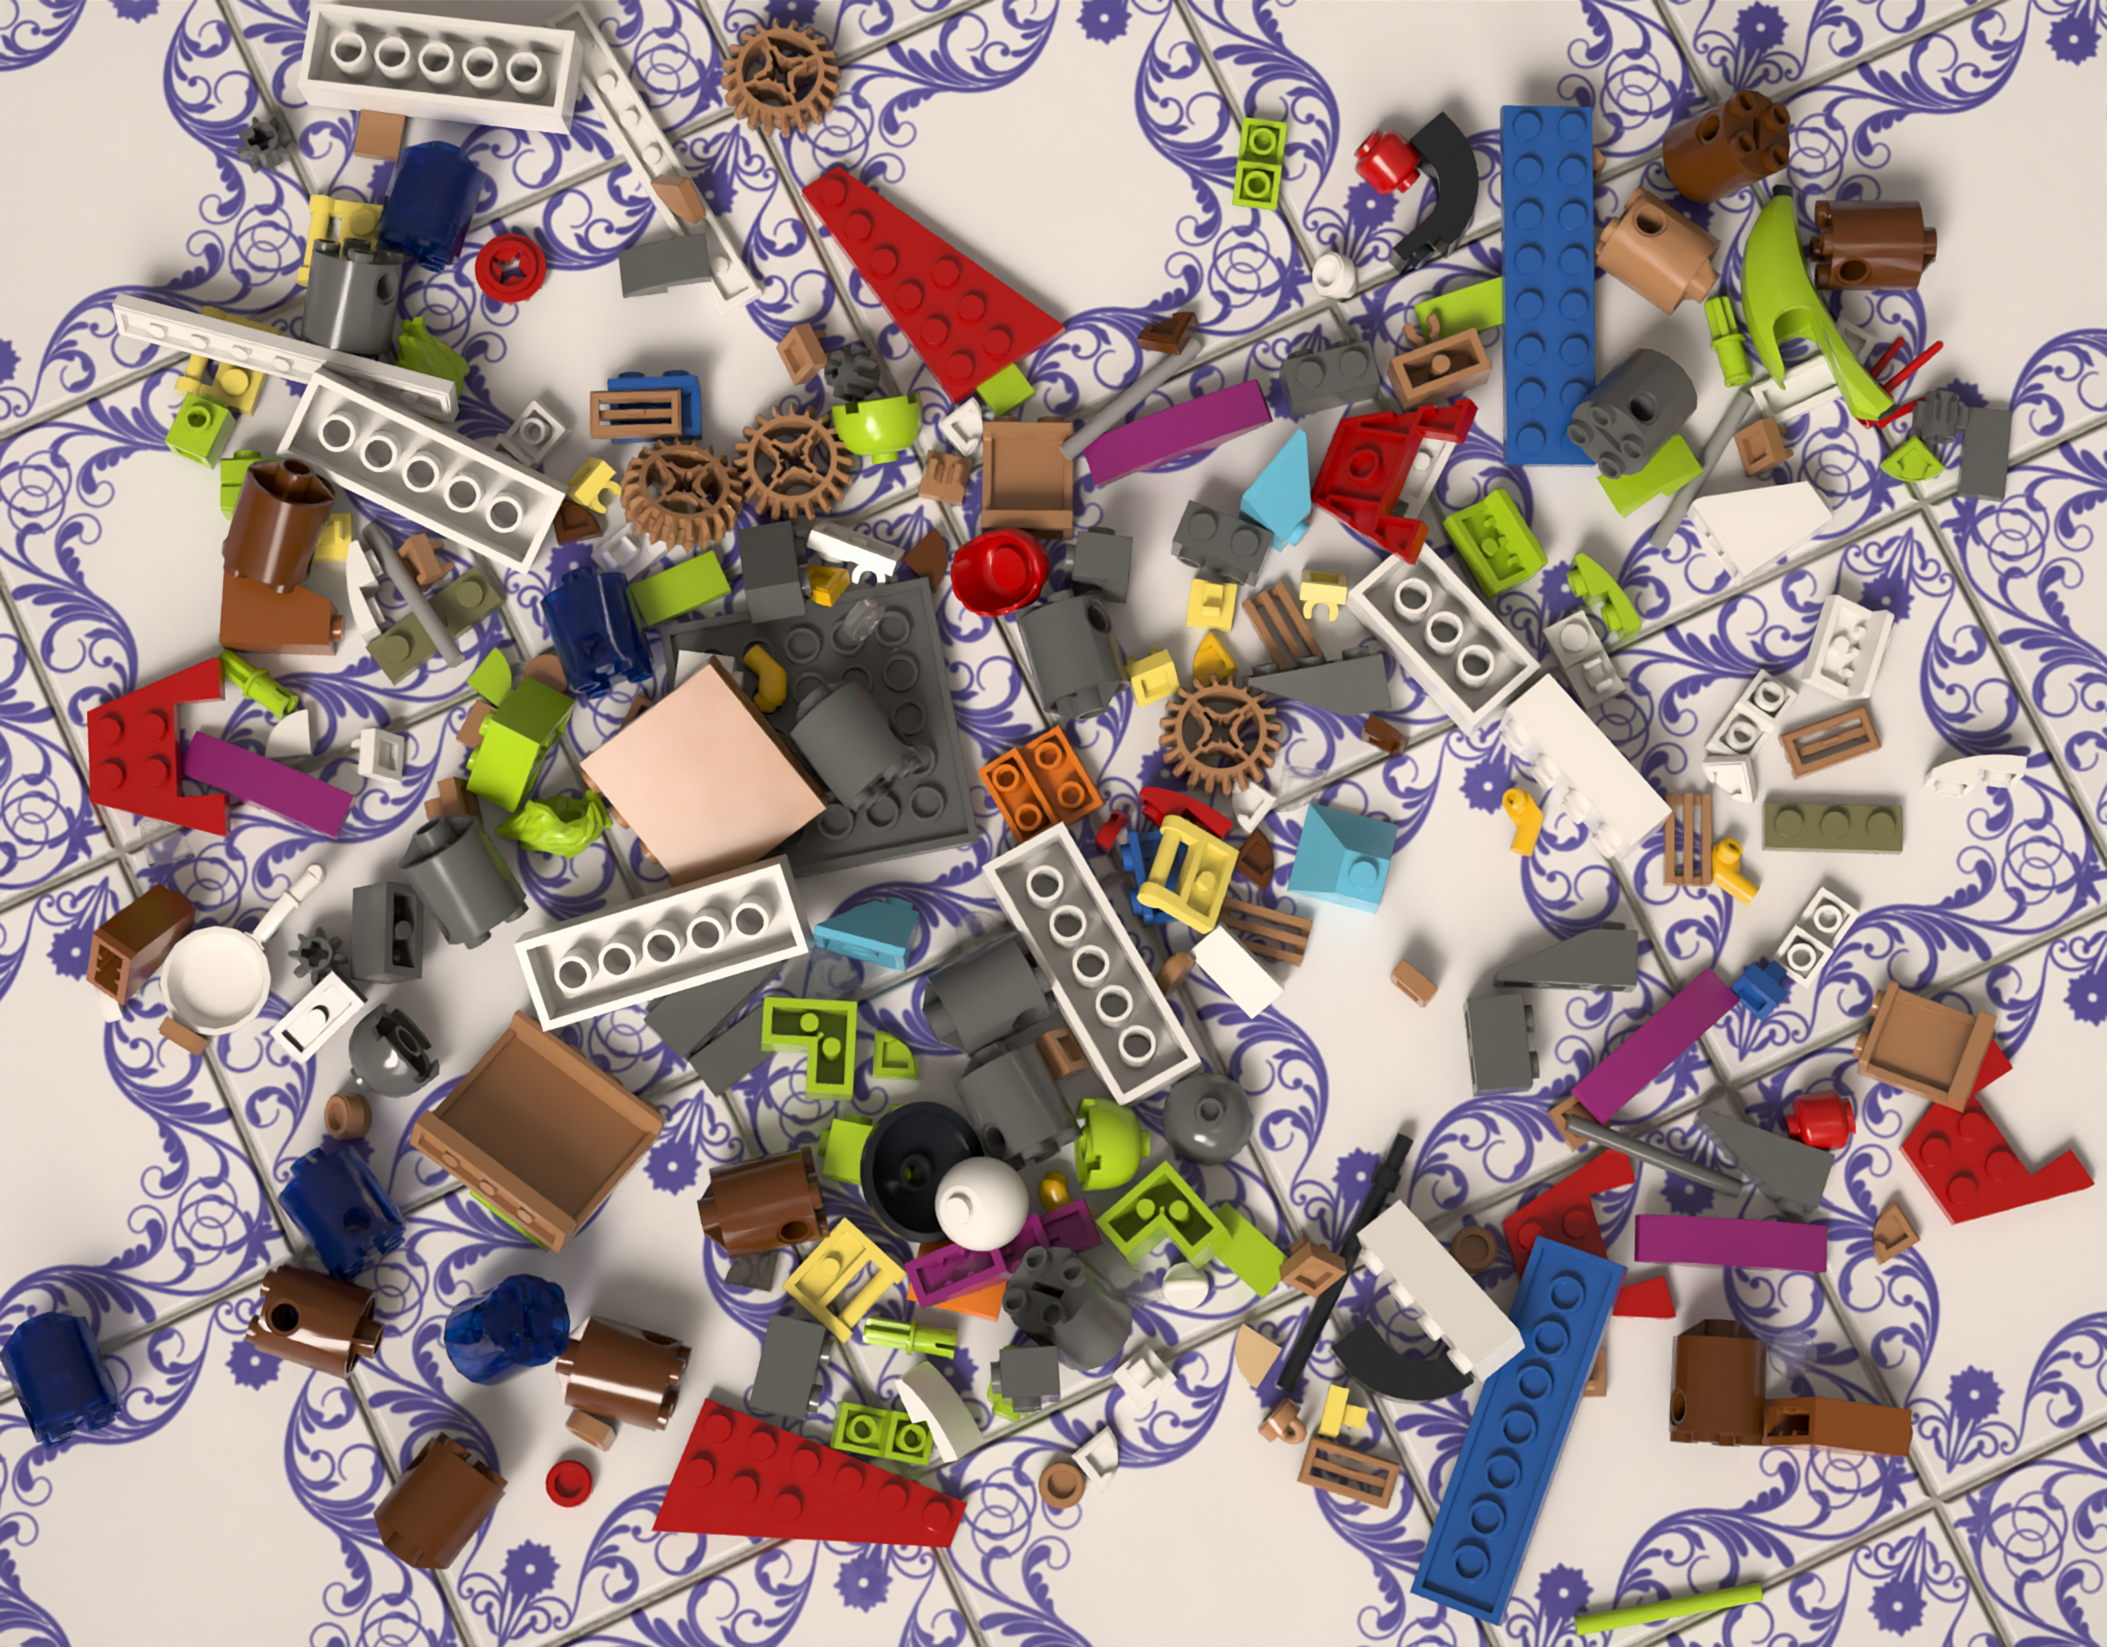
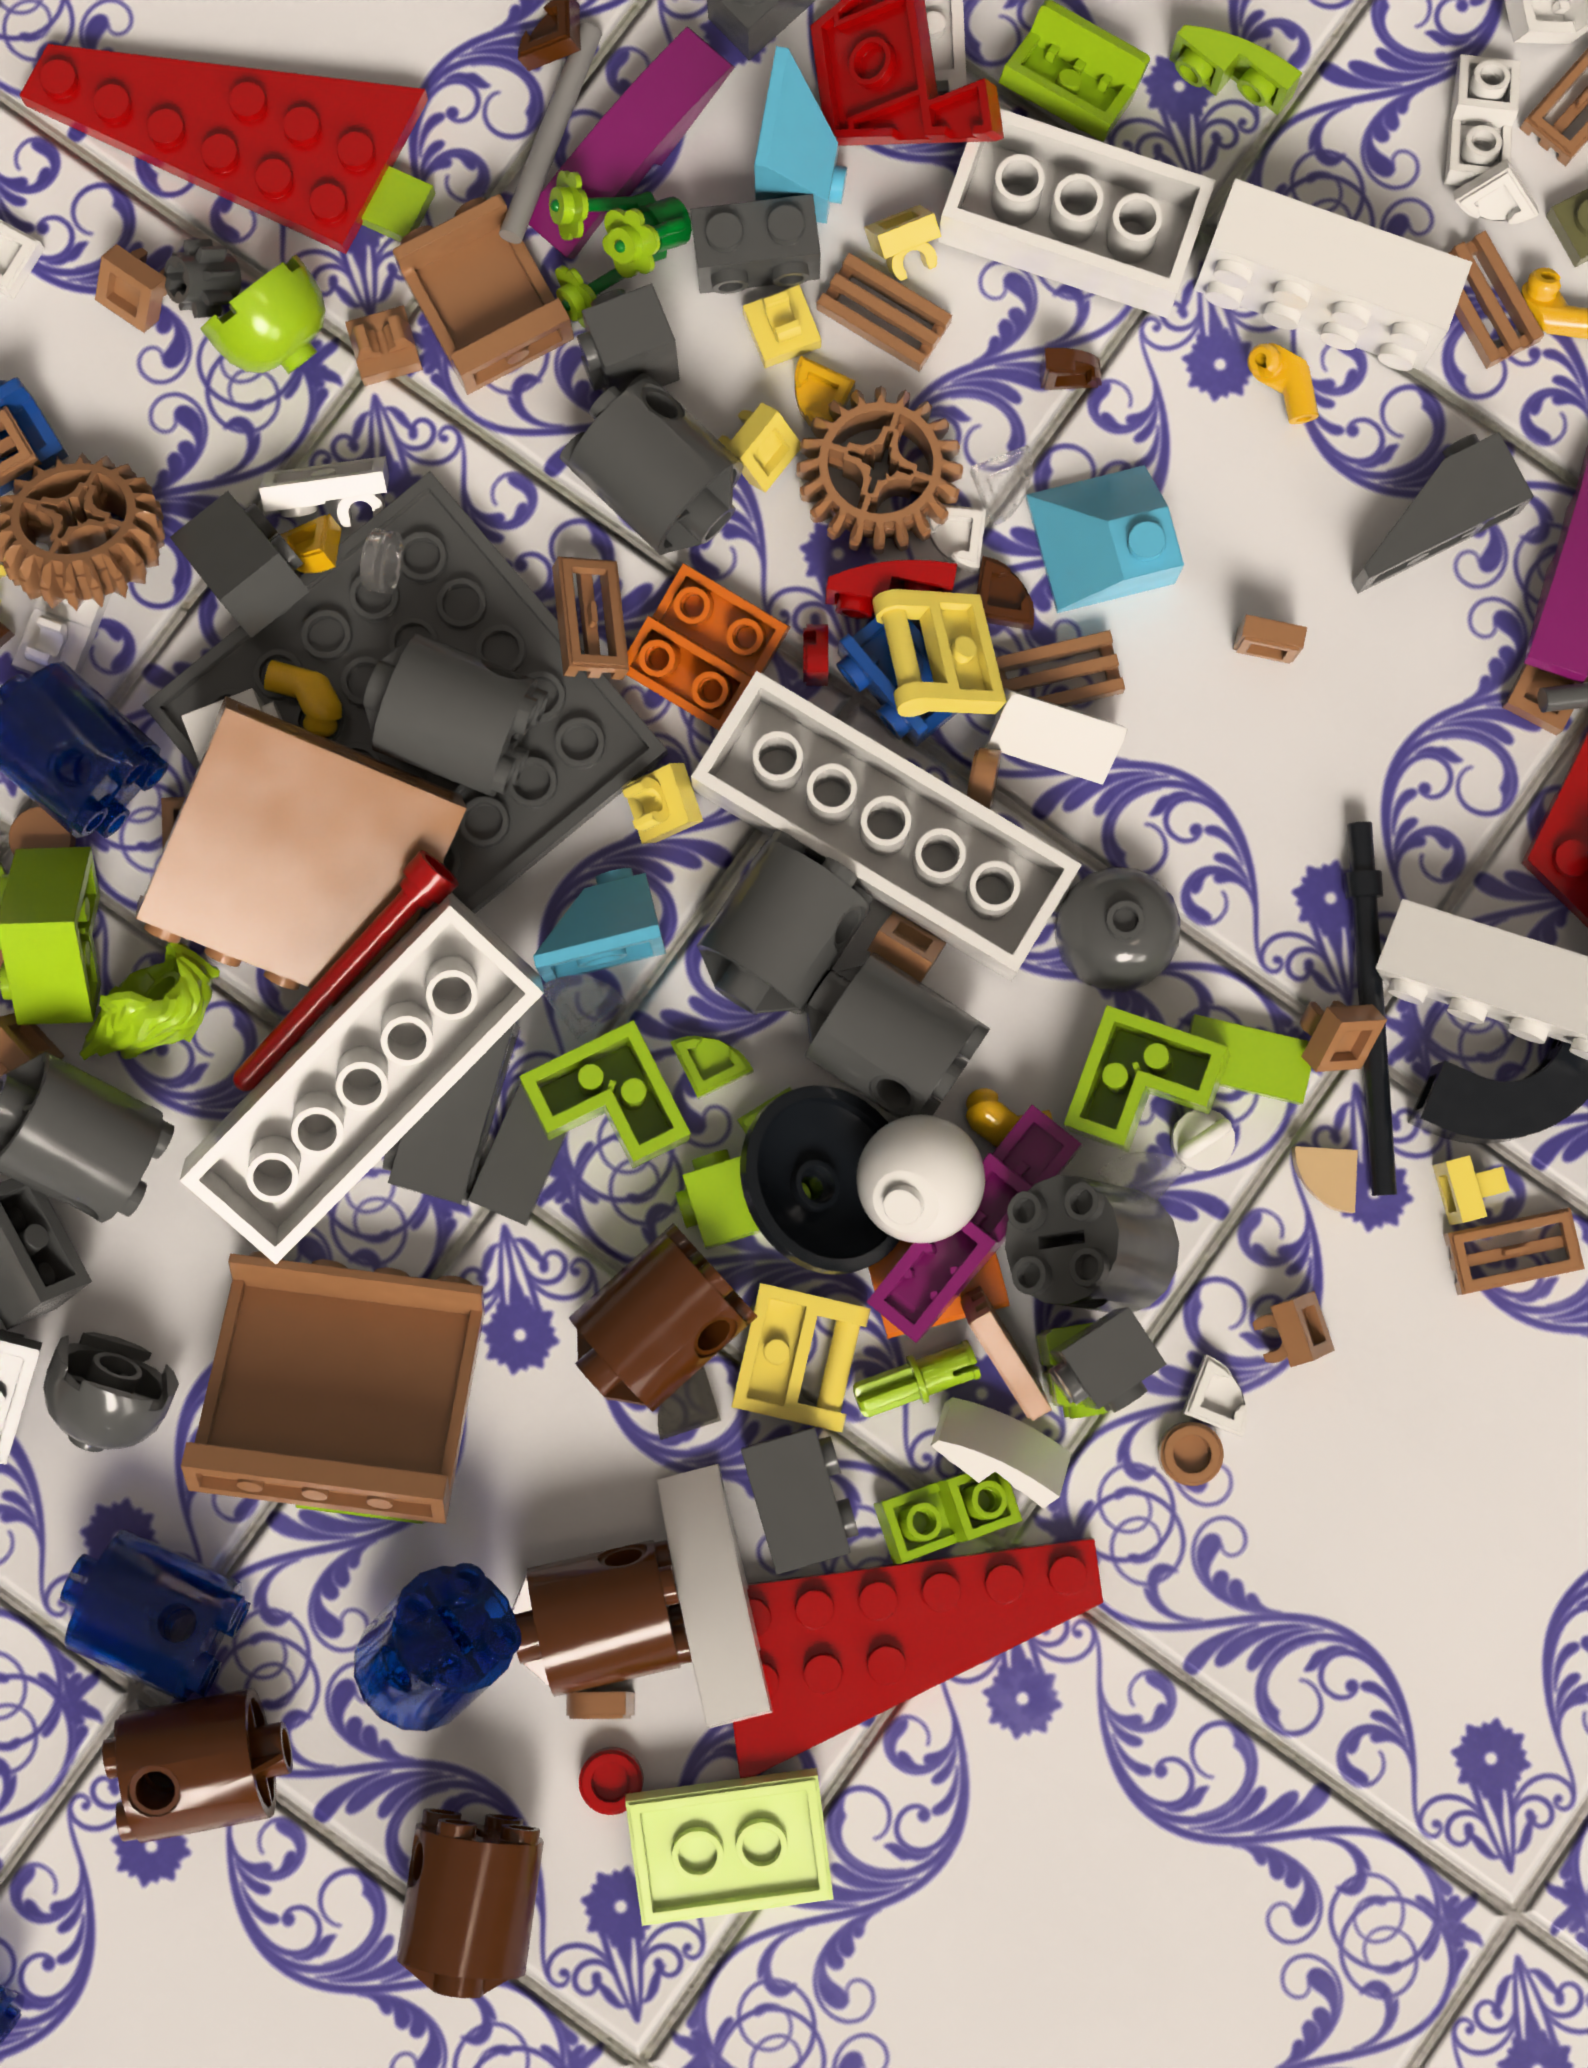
camera: 30 degrees left, 5 degrees up
medium nougat tile [324,1093,372,1140] -> none
lime tile [630,550,732,630] -> none
medium nougat gear [732,403,855,526] -> none
reddish brown tile [902,528,948,593] -> none
white tile [938,397,983,459] -> none
red piece [950,527,1050,617] -> none
clear tile [956,911,1002,955] -> none
lime cylinder [1074,1097,1150,1191] -> none
white tile [1111,1344,1178,1411] -> none
dark grey slope [1242,646,1392,716] -> none
medium nougat tile [1258,1397,1307,1445] -> none
medium nougat tile [1450,1226,1498,1274] -> none
dark grey brick [1463,993,1540,1097] -> none
white plate [1541,610,1626,713] -> none
none -> red piece [233,850,459,1091]
none -> lime plant [549,170,692,328]
none -> medium nougat tile [552,556,629,680]
none -> light yellow tile [622,763,703,844]
none -> yellowish green tile [625,1768,834,1926]
none -> white slope [657,1464,773,1728]
none -> tile [960,1286,1052,1421]
none -> medium nougat tile [1252,1291,1335,1367]

